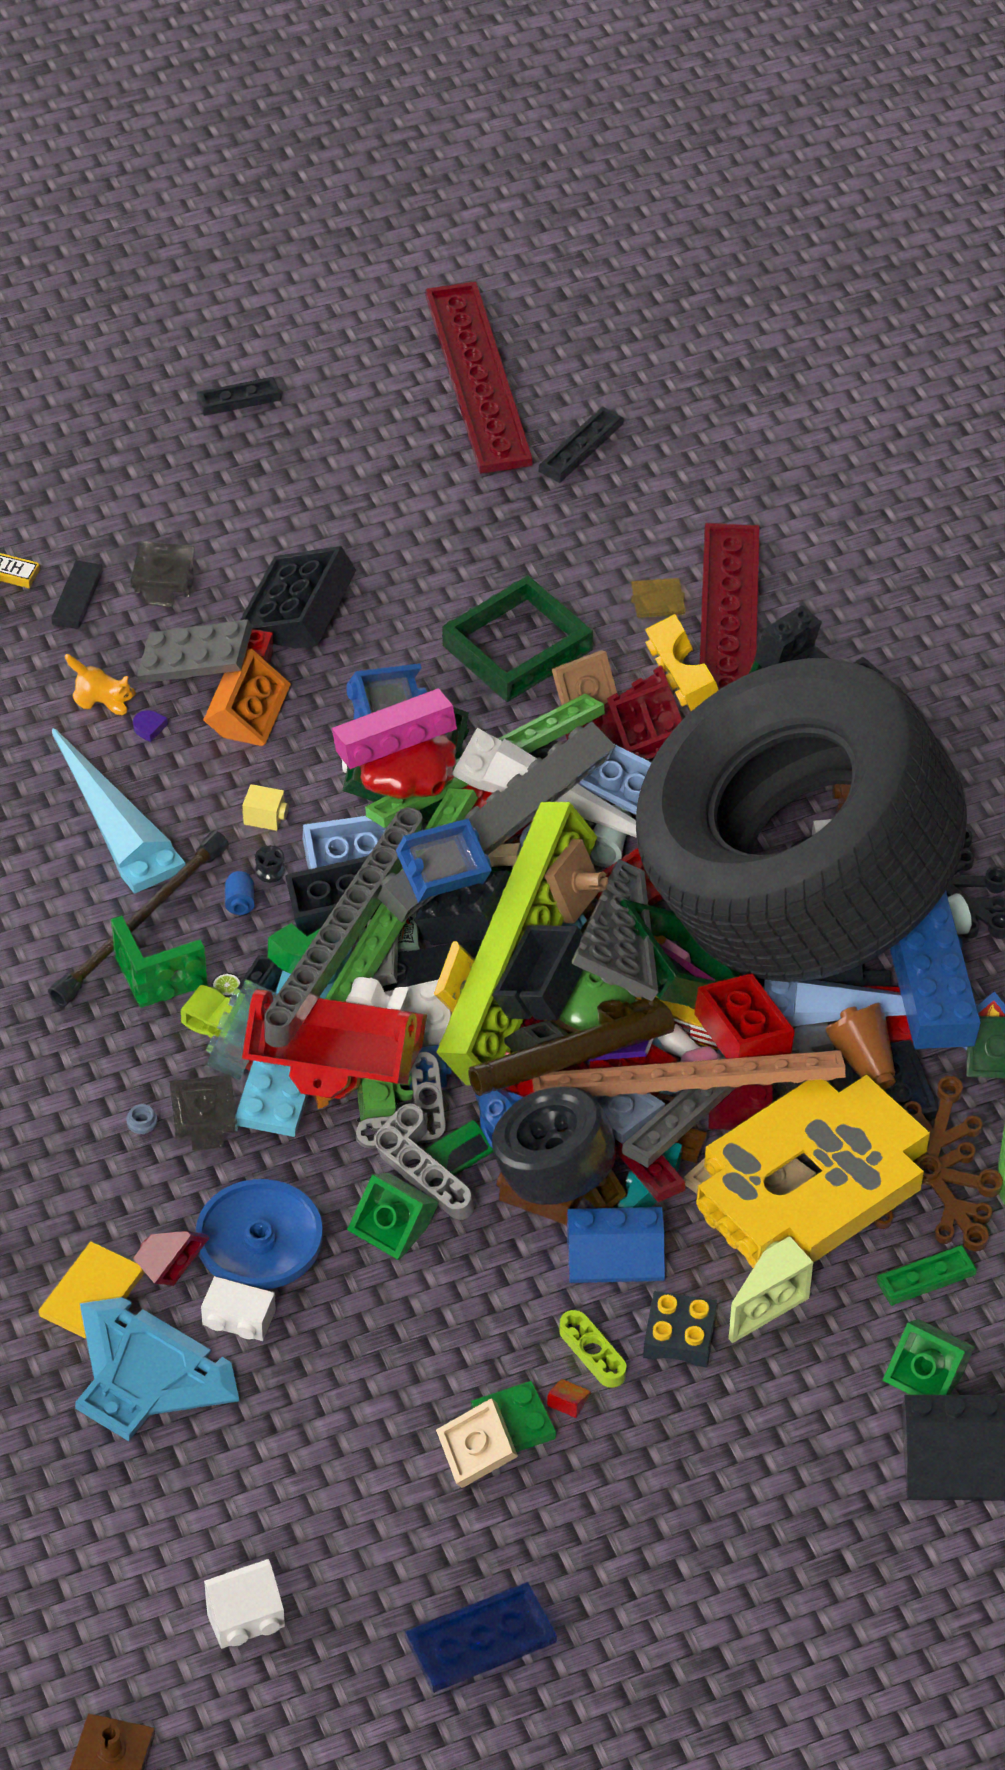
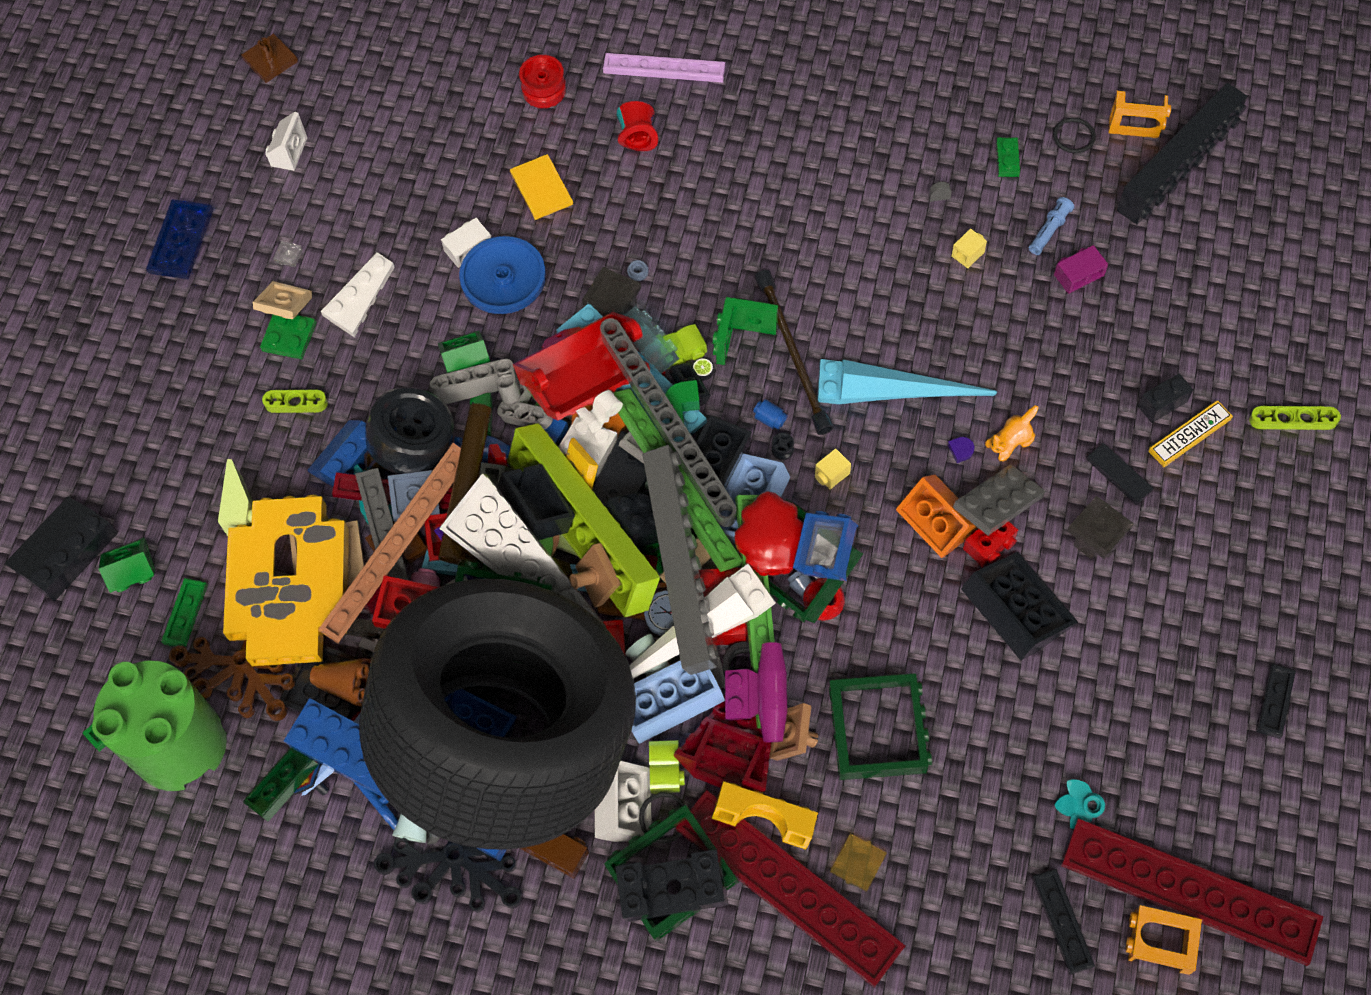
camera: 130 degrees right, 15 degrees up
dark azure plate [75,1297,239,1441] -> none
slope [133,1231,209,1286] -> none
dark pink brick [332,688,457,769] -> none
blue window [396,818,492,903] -> none
red slope [547,1379,591,1418] -> none
black brick [643,1291,717,1368] -> none
none -> clear plate [274,241,303,267]
none -> white wing [321,253,394,338]
none -> magenta plate [725,642,787,742]
none -> teal plate [1054,779,1105,829]
none -> light orange panel [1125,905,1202,975]

